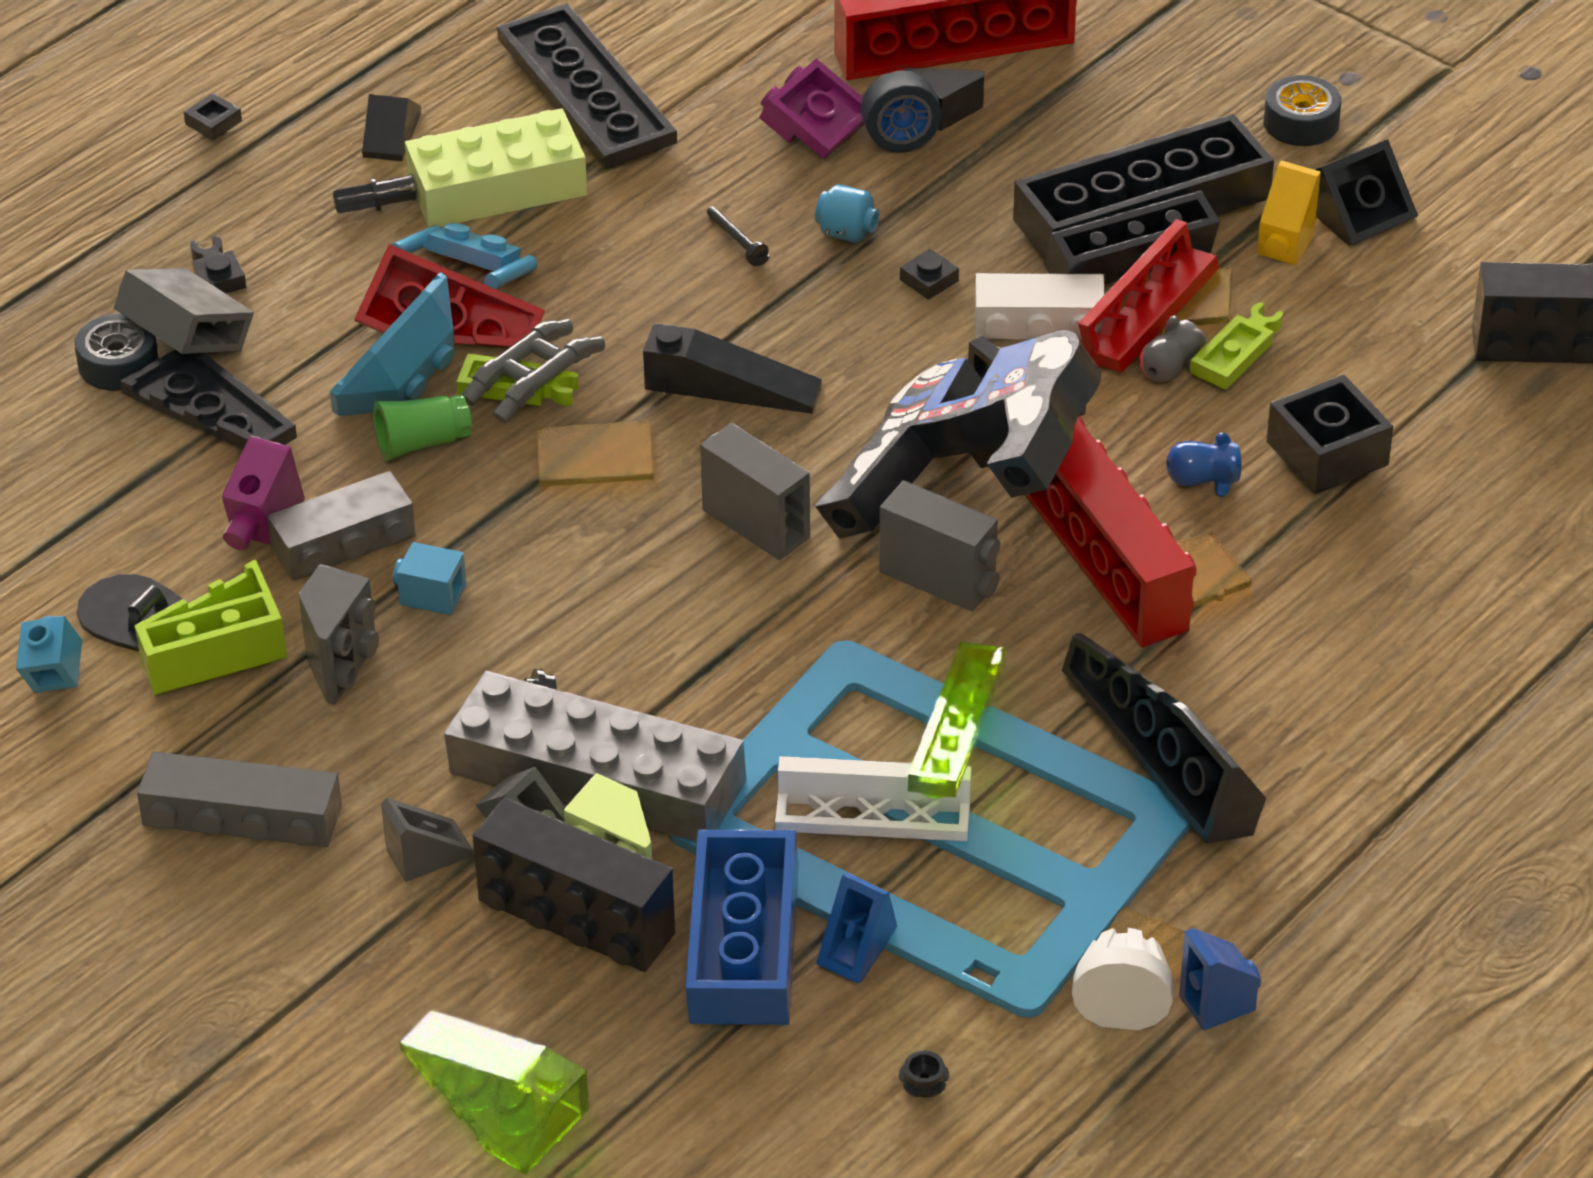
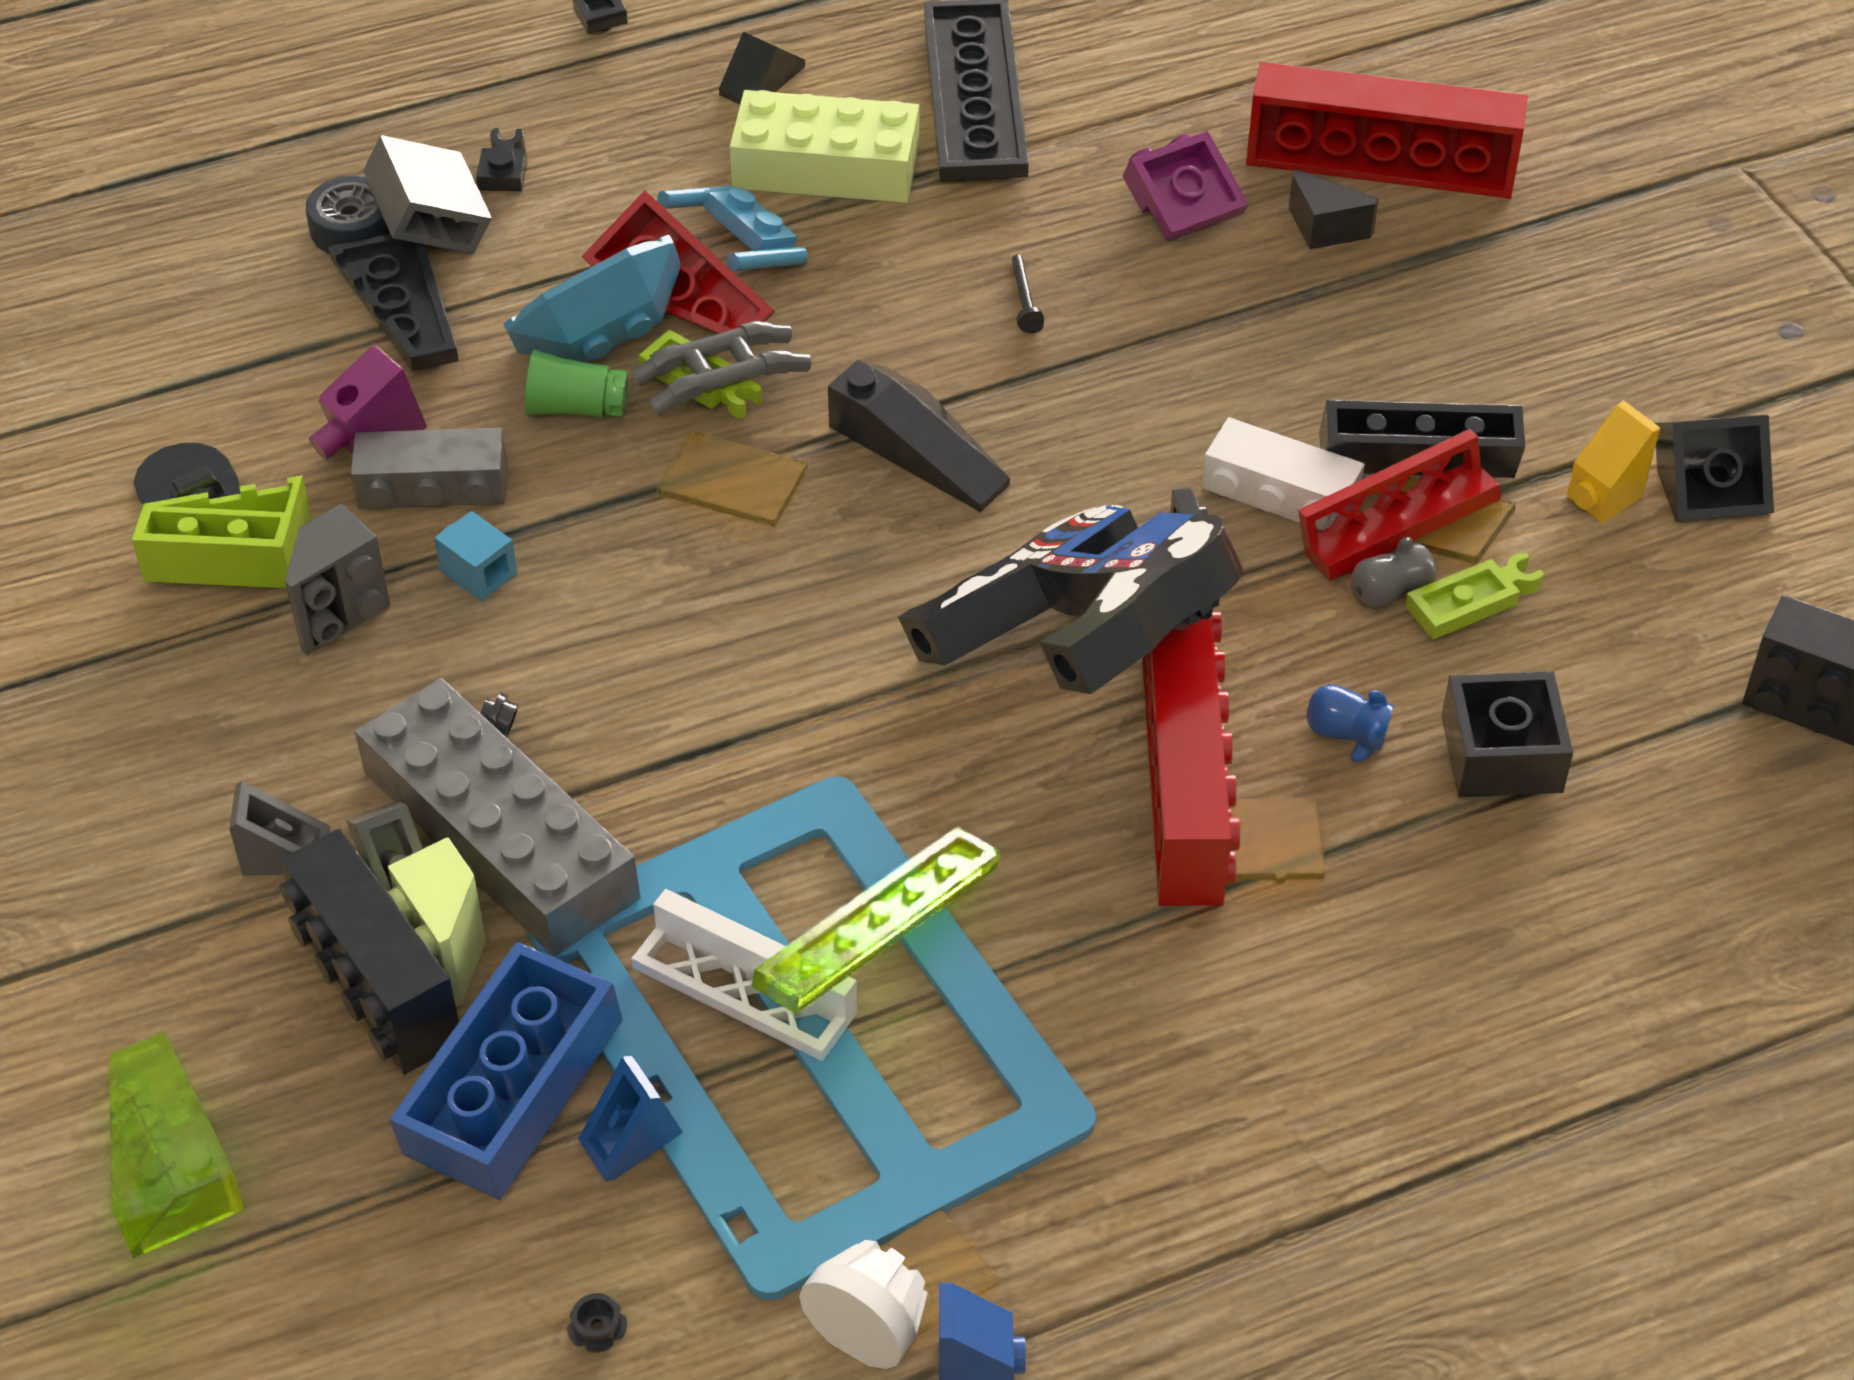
camera: 25 degrees right, 5 degrees up
dark azure brick [16,616,82,693] -> none
dark grey brick [137,751,342,847] -> none
black axle [333,174,417,213] -> none
dark grey brick [700,423,810,561] -> none
dark azure head [815,184,880,243] -> none
wheel [860,71,942,152] -> none
dark grey brick [879,480,1001,612] -> none
black plate [900,249,959,300] -> none
black brick [1013,114,1274,260] -> none
black wedge [1062,633,1266,844] -> none
black wheel [1263,75,1342,146] -> none

